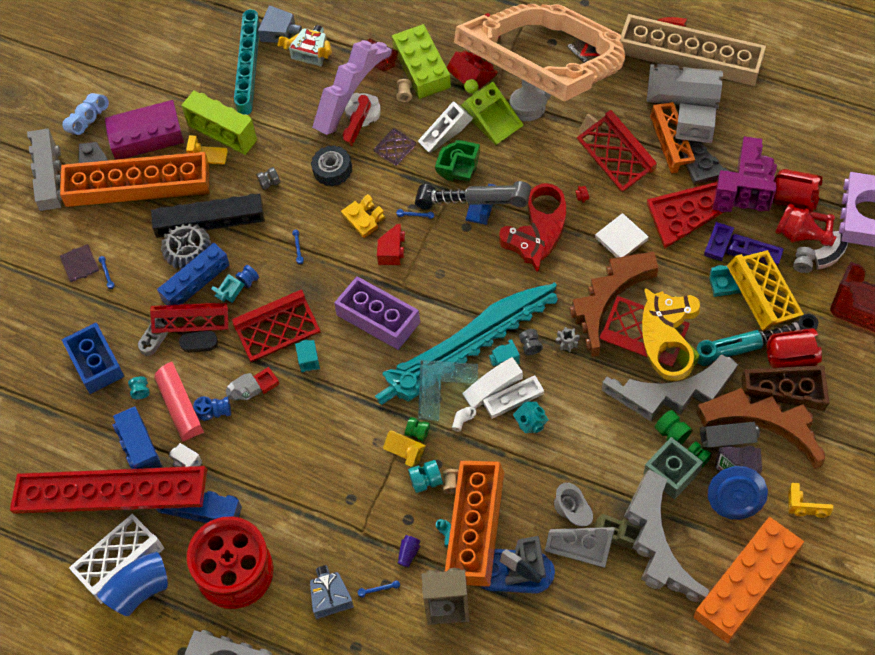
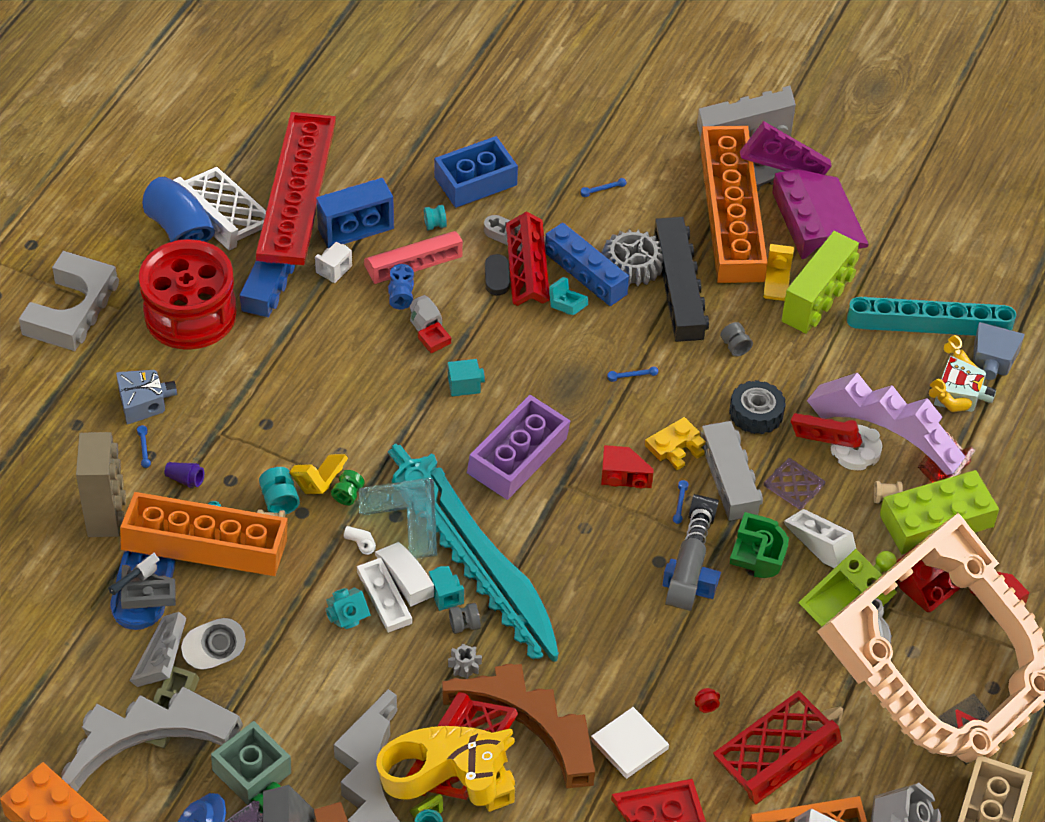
camera: 85 degrees right, 10 degrees down
piece [60,244,99,282] -> none
light blue piece [62,93,109,135] -> none
red fence [232,289,321,363] -> none
blue wheel [235,265,259,289] -> none
red animal [499,183,566,272] -> none
green wheel [654,410,693,444] -> none
none -> light grey brick [701,421,763,521]
none -> magenta wing [740,121,832,175]

